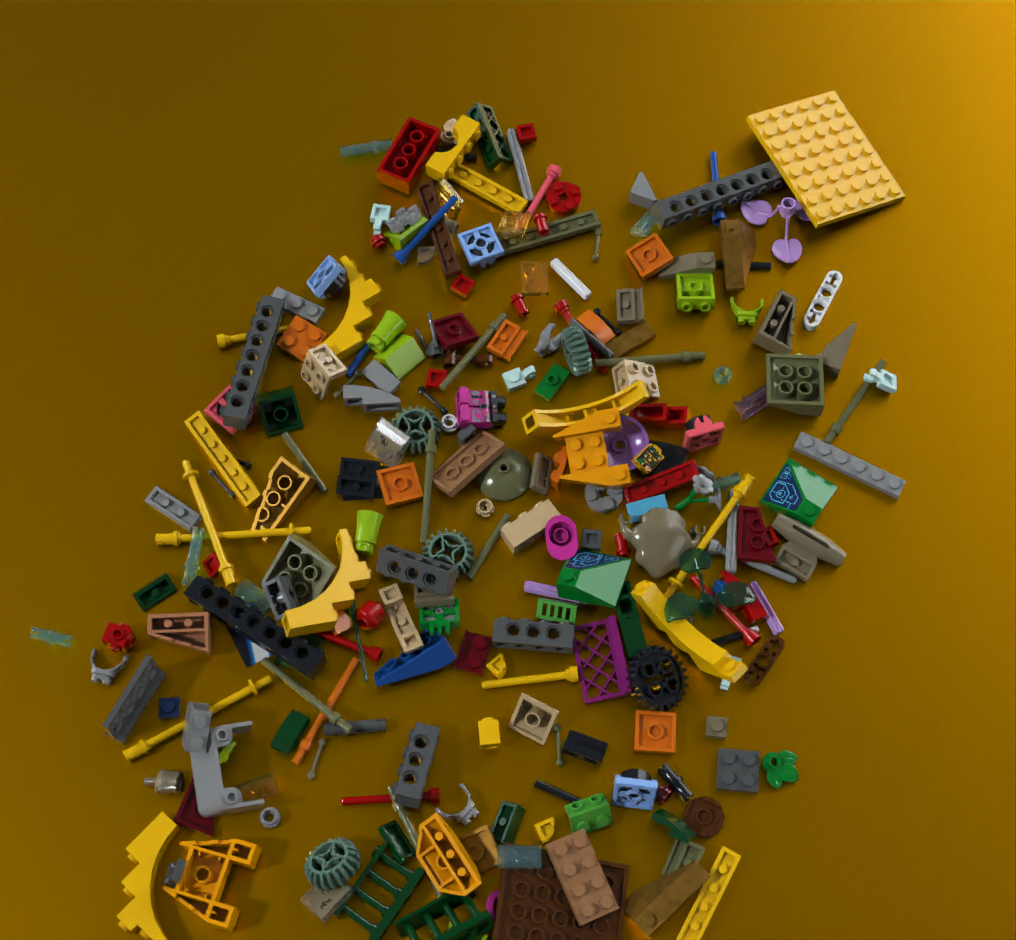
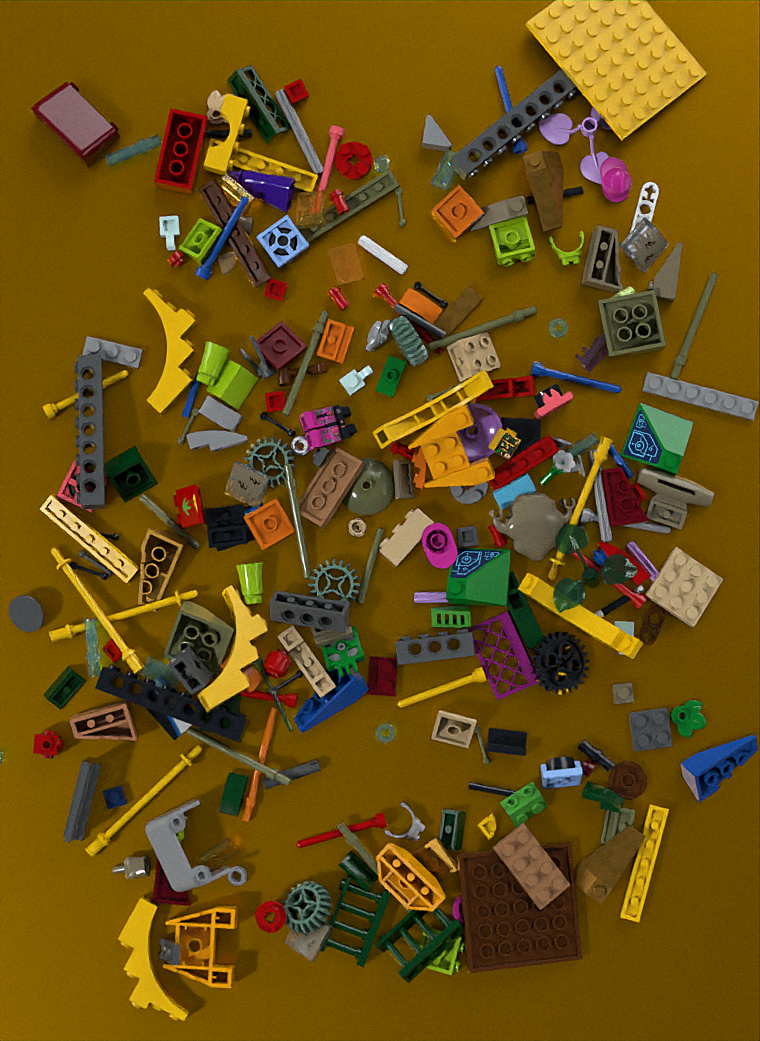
camera: 15 degrees left, 20 degrees up
light grey helmet [90,648,129,685] -> none
light grey tile [144,486,203,532] -> none
light grey panel [181,701,212,753] -> none
orange plate [276,315,328,363] -> none
tan bracket [300,343,347,400] -> none
light blue piece [307,255,347,299] -> none
dark tan hinge [307,738,327,780] -> none
light grey plate [386,205,422,233] -> none
dark grey brick [391,722,440,809] -> none
yellow brick [478,717,501,750] -> none
yellow tile [486,653,507,680] -> none
clear light blue plate [497,845,542,869] -> none
dark tan plate [616,287,644,325] -> none
orange plate [634,710,677,755] -> none
light aqua plate [864,368,897,394] -> none
none -> dark grey piece [9,595,44,632]
none -> windscreen [31,82,120,168]
none -> black hinge [70,562,108,580]
none -> red slope [173,484,206,529]
none -> dark purple piece [229,170,296,213]
none -> red piece [255,901,286,933]
none -> black hinge [269,670,303,695]
none -> clear light blue plate [374,154,390,173]
none -> clear light blue plate [376,723,395,743]
none -> red pin [390,441,415,460]
none -> blue piece [531,361,621,393]
none -> dark pink piece [600,157,632,202]
none -> blue piece [608,444,634,479]
none -> slope [620,217,669,273]
none -> tan plate [645,547,723,627]
none -> blue wedge [681,735,758,802]

